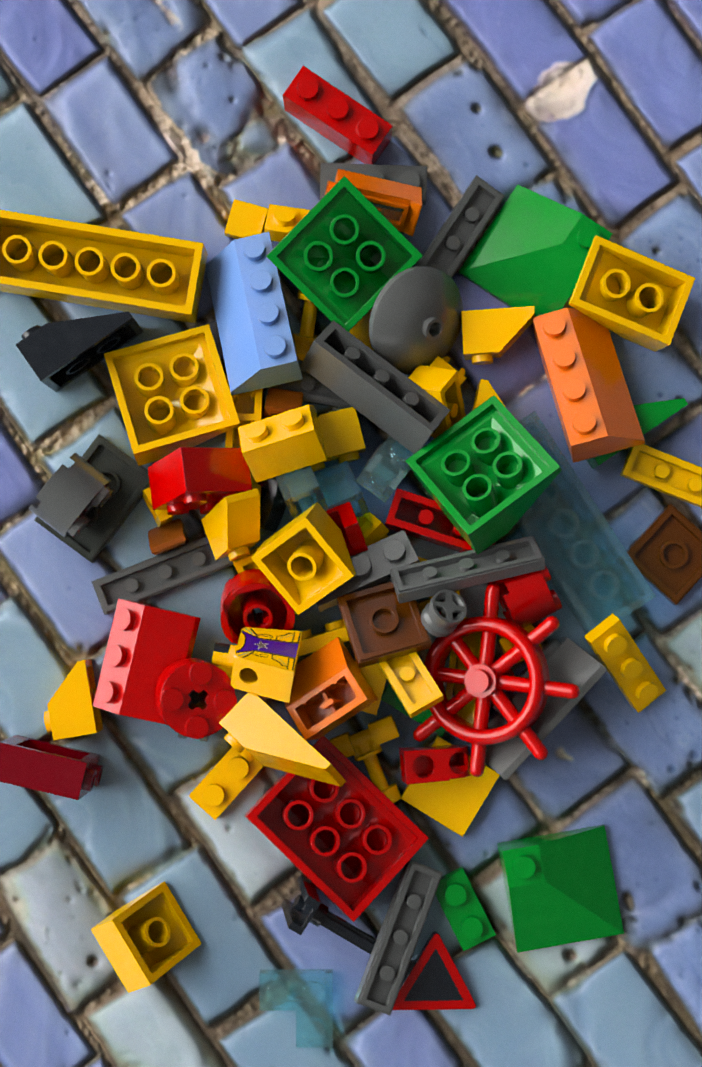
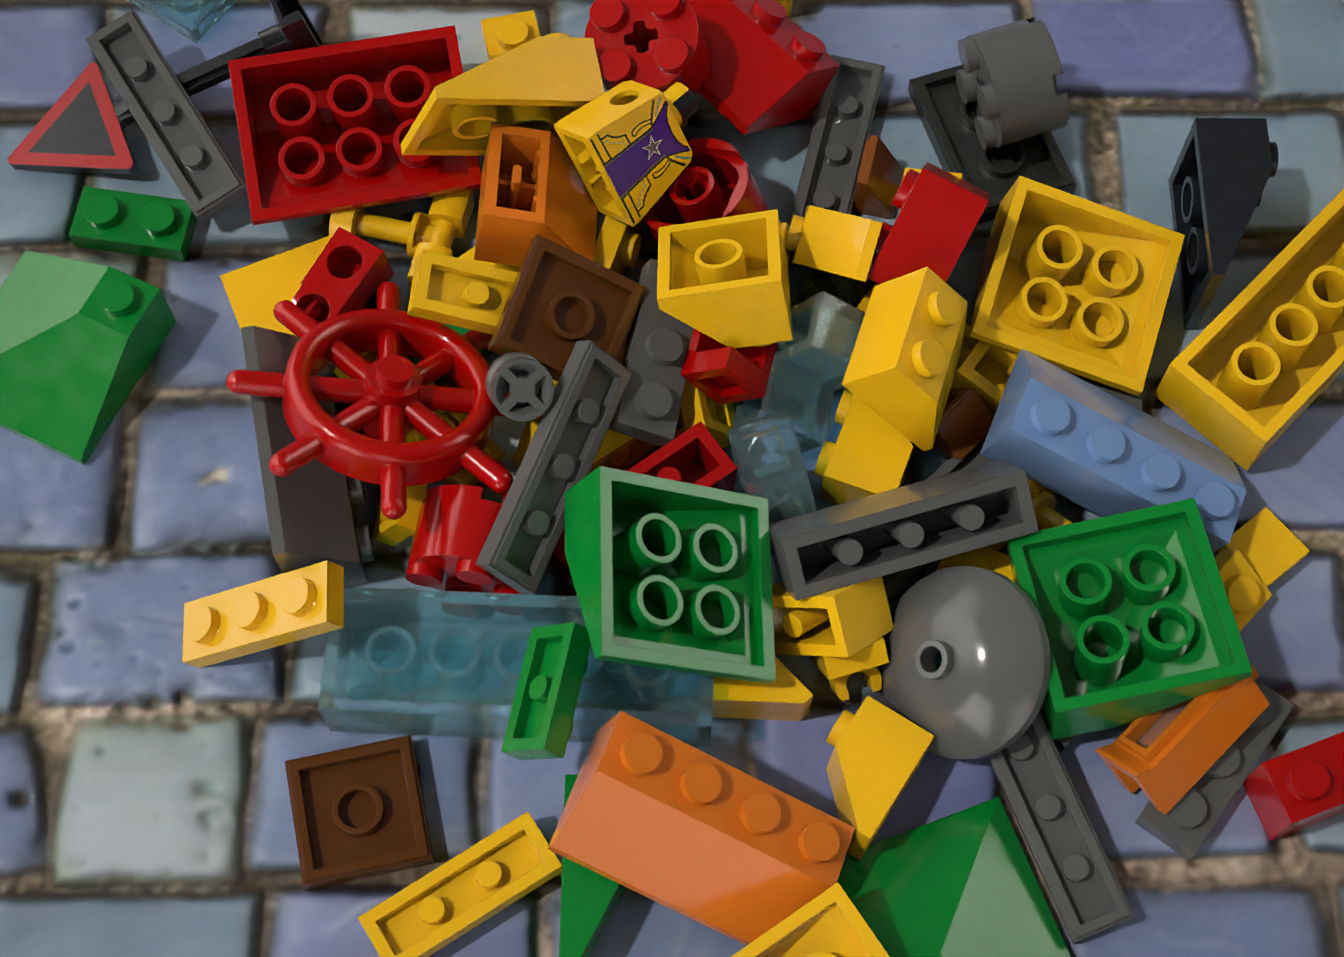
camera: 130 degrees right, 20 degrees down
none -> green plate [501,622,591,760]

